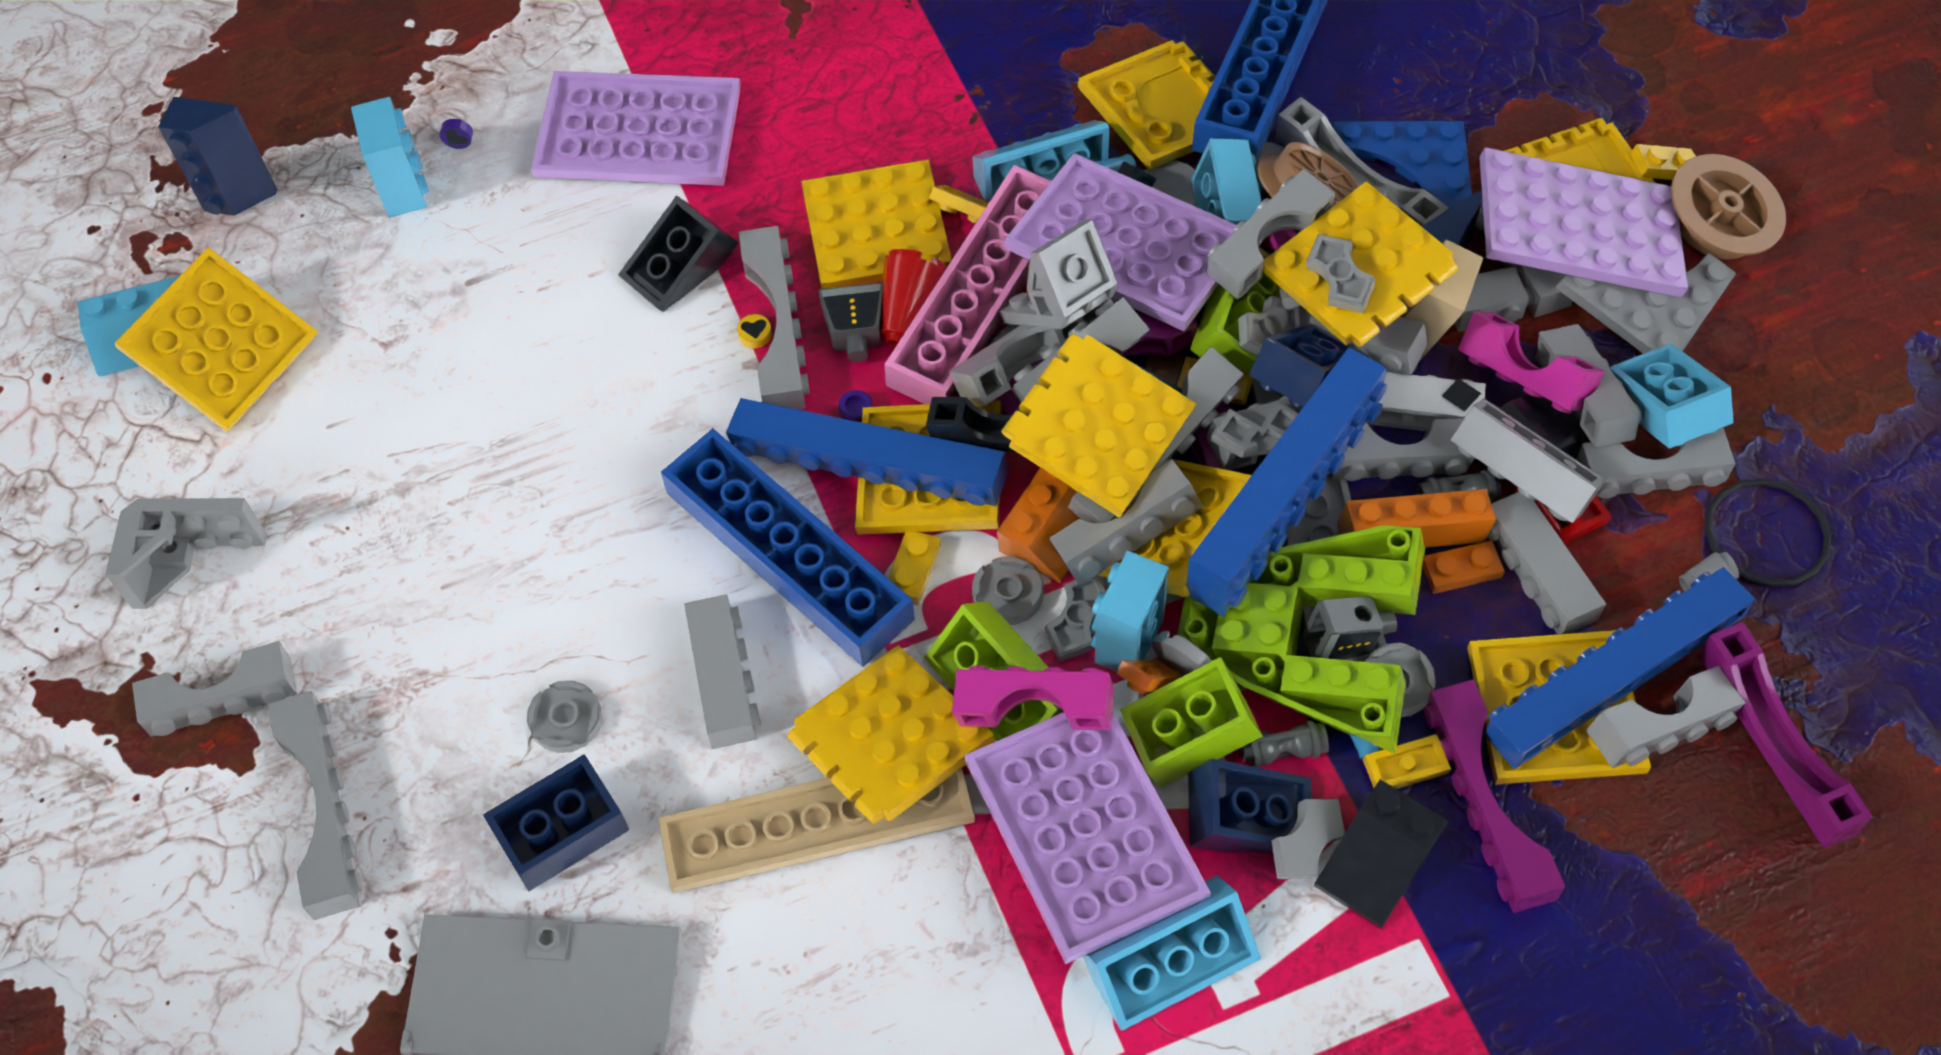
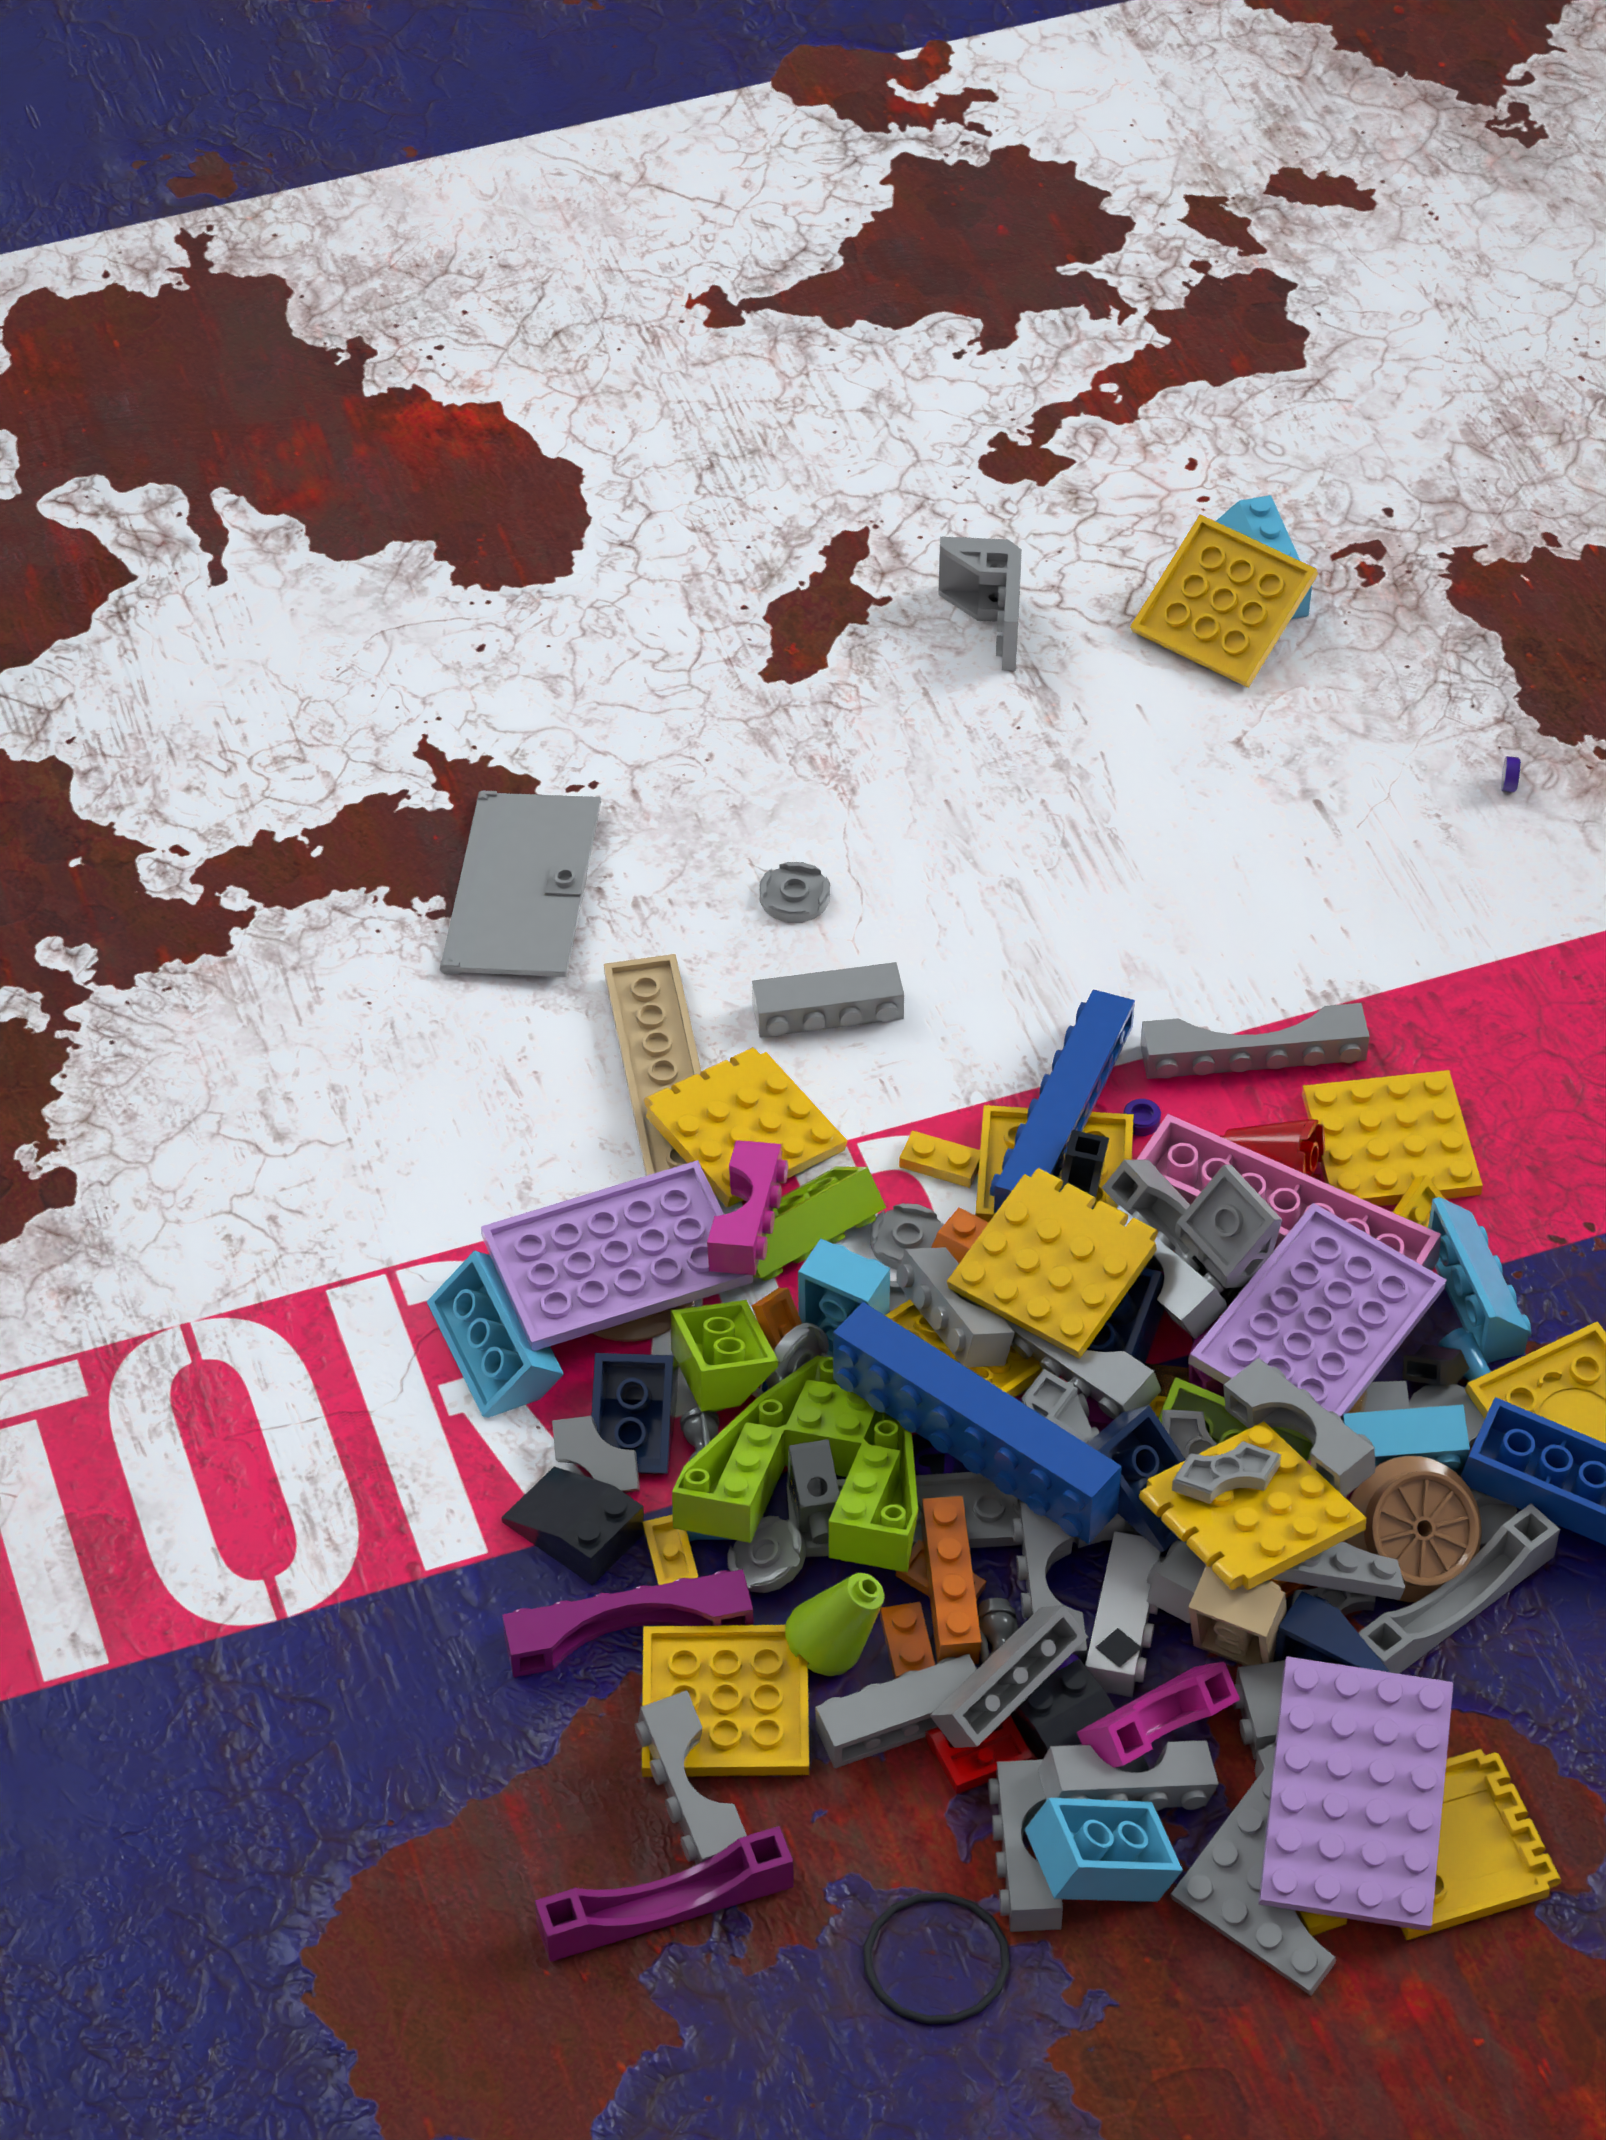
camera: 90 degrees right, 10 degrees down
light grey arch [132,641,297,737] -> none
dark blue slope [158,97,278,215] -> none
light grey arch [267,691,363,920] -> none
medium azure brick [351,97,429,218] -> none
dark blue brick [483,754,629,892] -> none
lavender plate [531,71,741,186] -> none
black slope [618,195,739,312] -> none
blue brick [660,428,915,667] -> none
yellow tile [737,314,772,349] -> none
torso [819,282,883,362] -> none
blue plate [1333,121,1472,209] -> none
blue brick [1485,567,1755,770] -> none
yellow plate [1630,144,1696,180] -> none
medium nougat piece [1671,154,1786,260] -> none
light grey cone [1679,552,1739,592] -> none
none -> lime cone [785,1573,884,1676]

